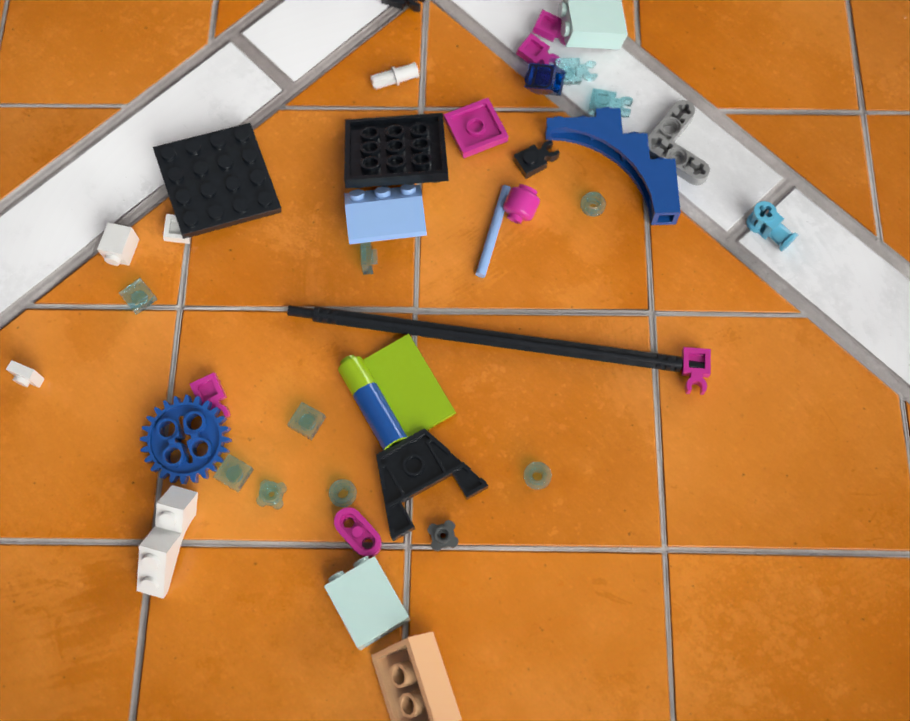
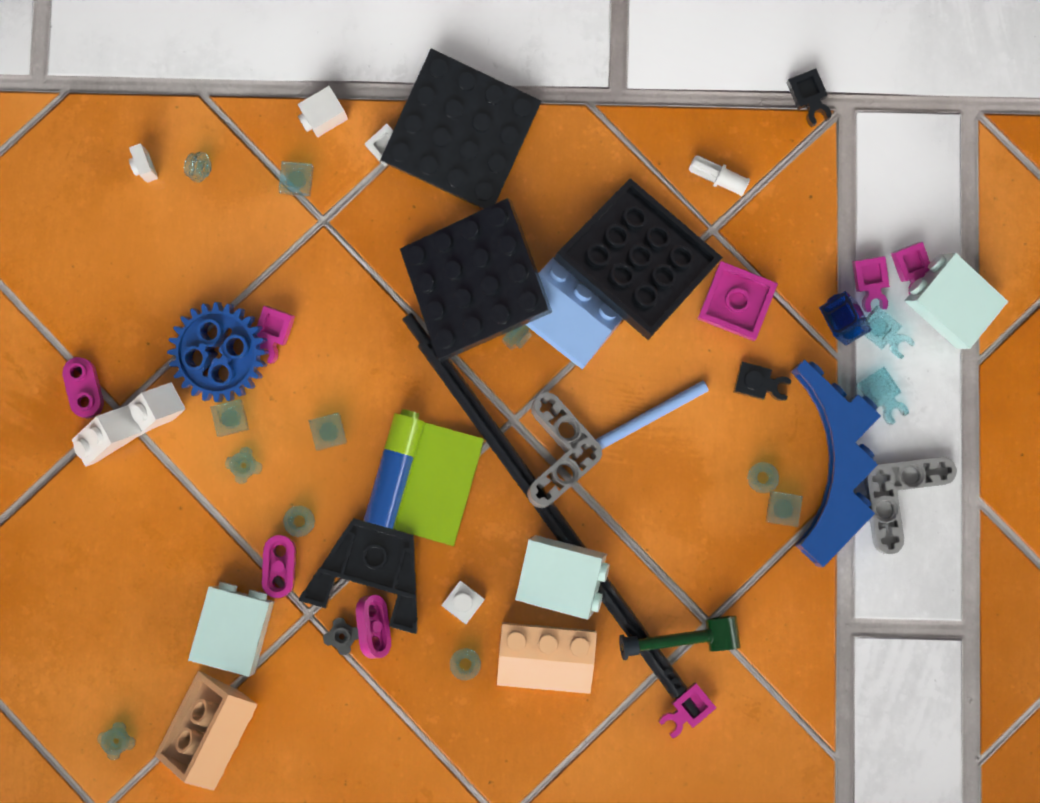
camera: 45 degrees right, 15 degrees up
dark pink head [503,184,540,224] -> none
medium azure connector [746,201,798,252] -> none
none -> dark pink plate [62,357,104,418]
none -> clear light blue plate [184,152,211,183]
none -> dark pink plate [356,595,391,659]
none -> black plate [400,198,552,361]
none -> white plate [441,580,485,624]
none -> light nougat slope [497,622,597,694]
none -> light aqua brick [515,535,610,620]
none -> light grey beam [527,392,602,508]
none -> dark green piece [619,616,741,660]
none -> clear light blue plate [765,491,803,527]

